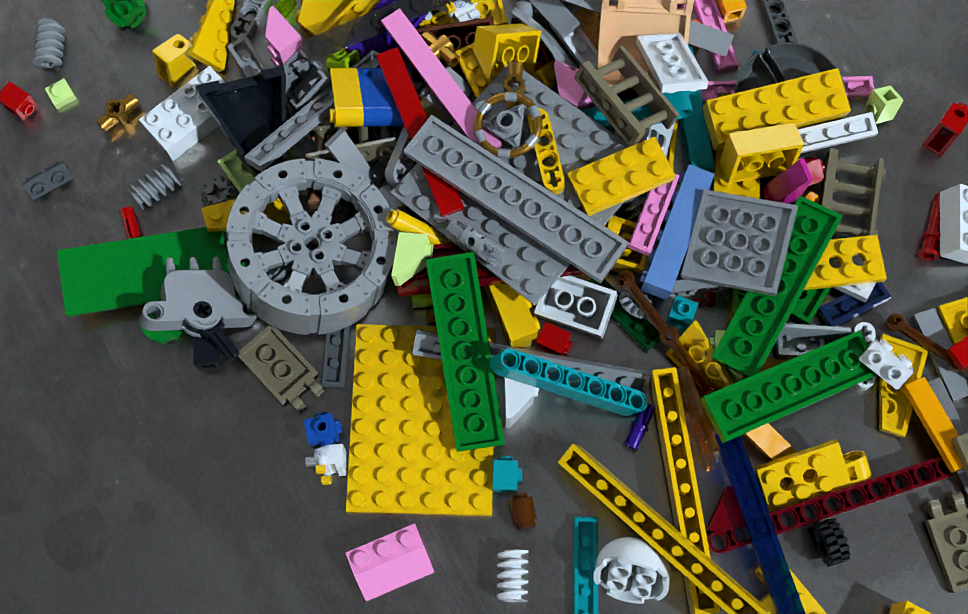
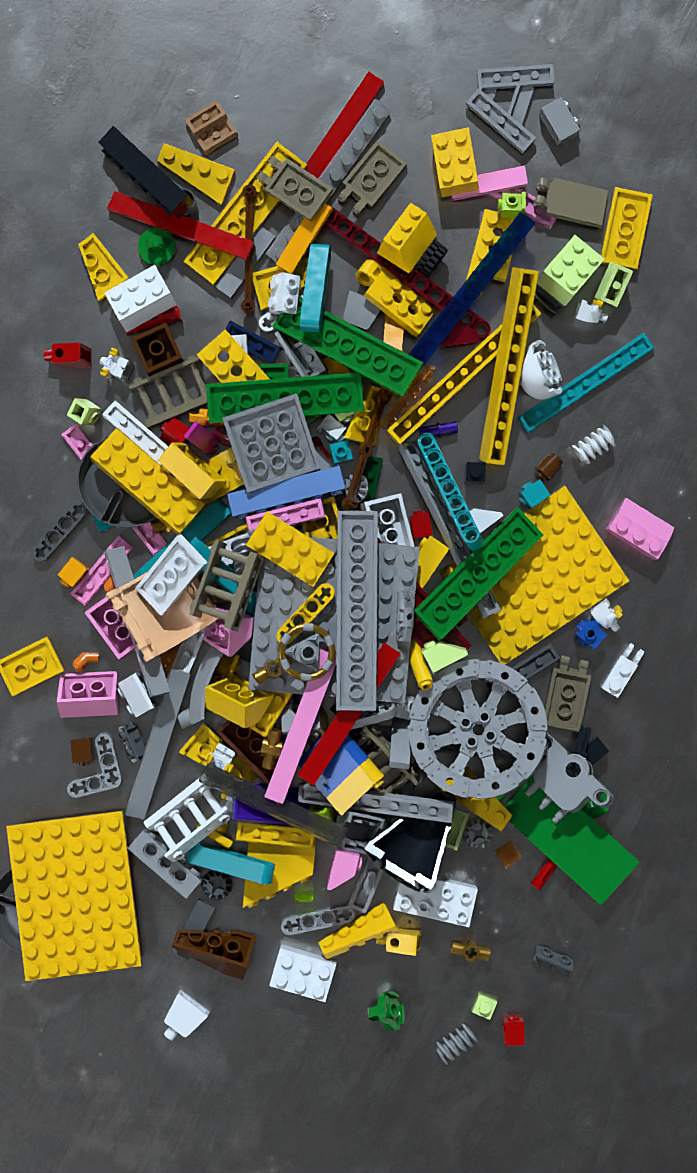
camera: 120 degrees left, 15 degrees up
light grey piece [129,164,182,211] -> none
none -> white piece [100,348,135,382]
none -> reddish brown brick [131,323,184,377]
none -> beam [300,244,331,333]
none -> white brick [317,414,347,442]
none -> light grey torso [343,290,382,333]
none -> yellow slope [377,203,437,274]
none -> black brick [464,462,486,484]
none -> clear orange tile [494,840,521,868]
none -> white hinge [601,643,644,698]

